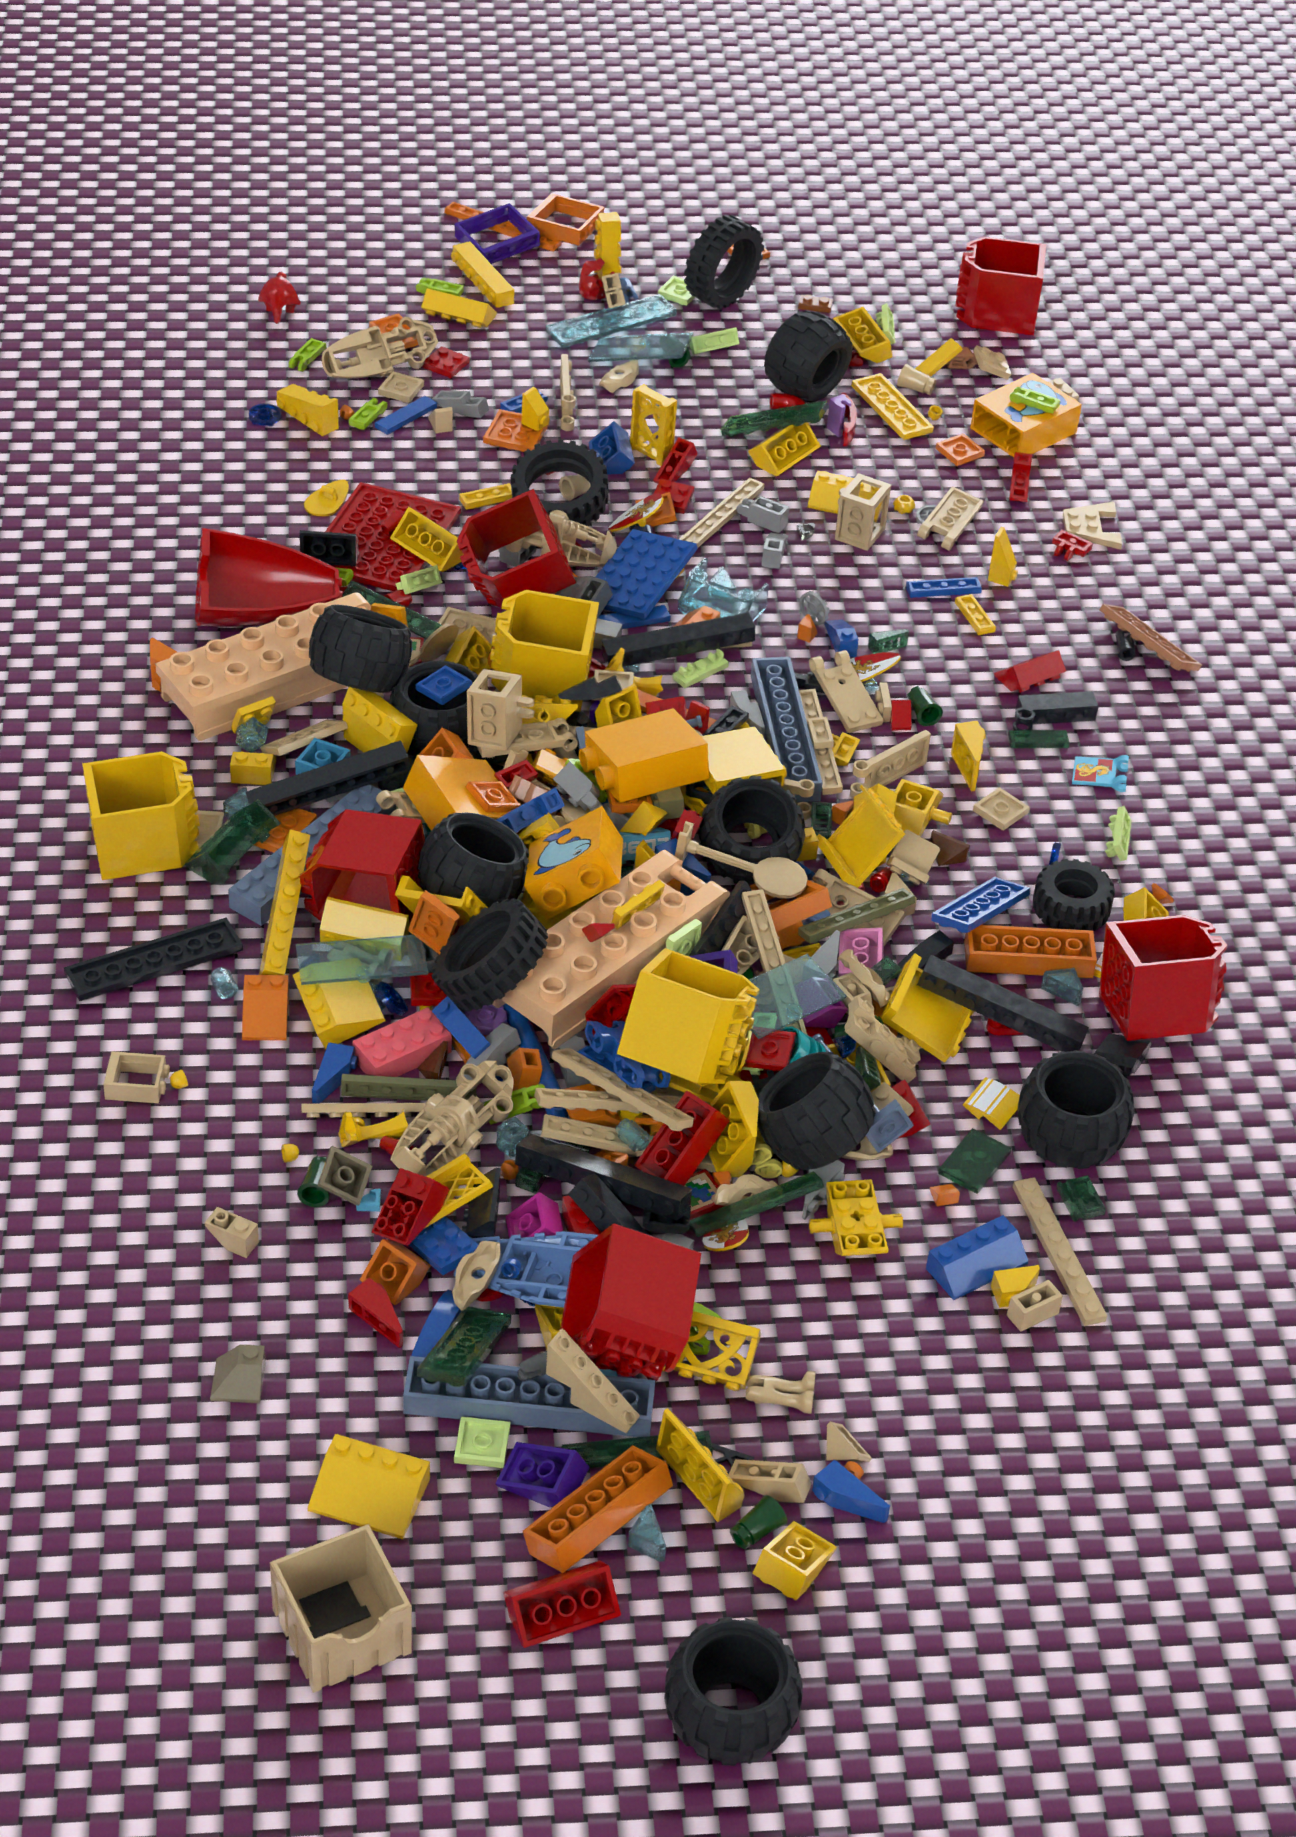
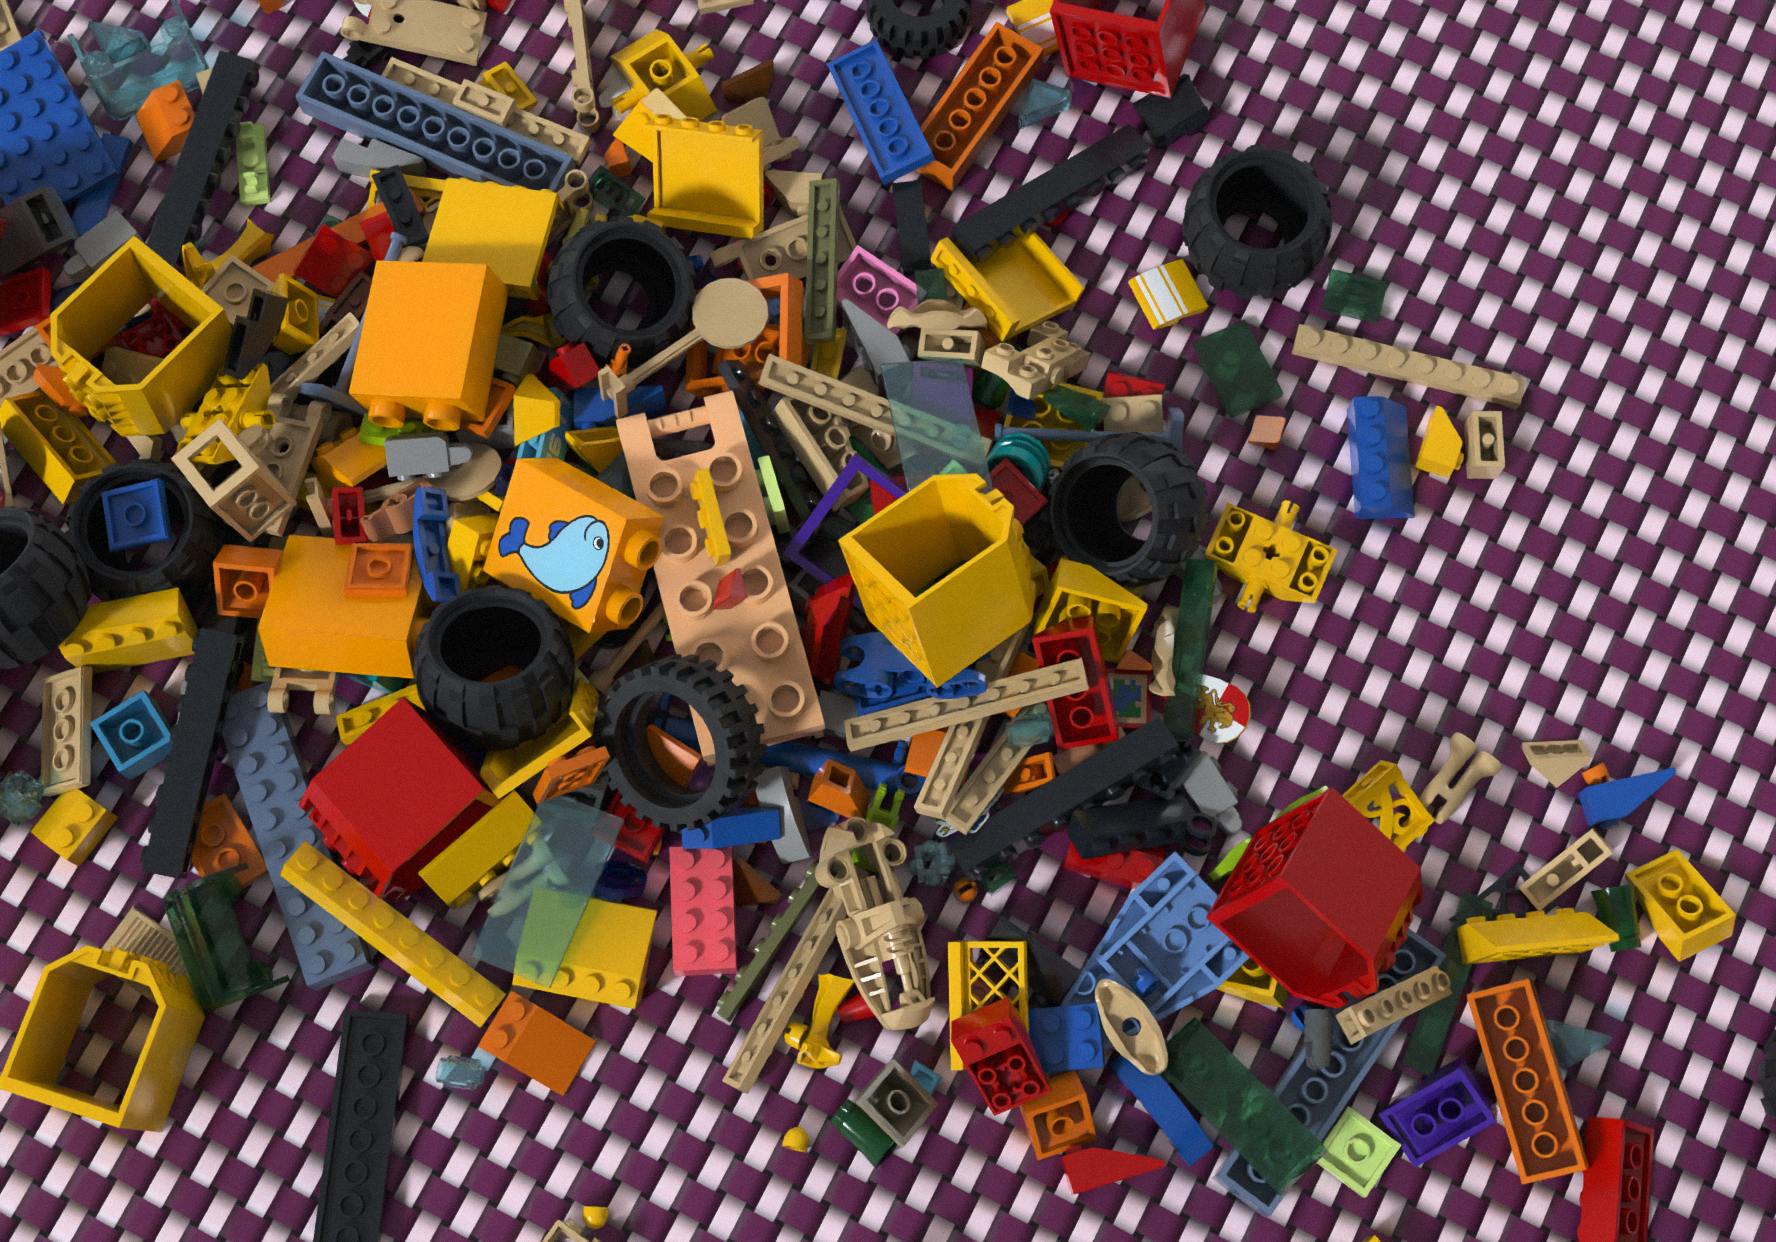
camera: 55 degrees left, 30 degrees up
clear light blue slope [223,787,250,830] -> none
blue slope [312,1042,358,1104] -> none
dark pink slope [505,1192,563,1239] -> none
none -> orange plate [604,343,631,378]

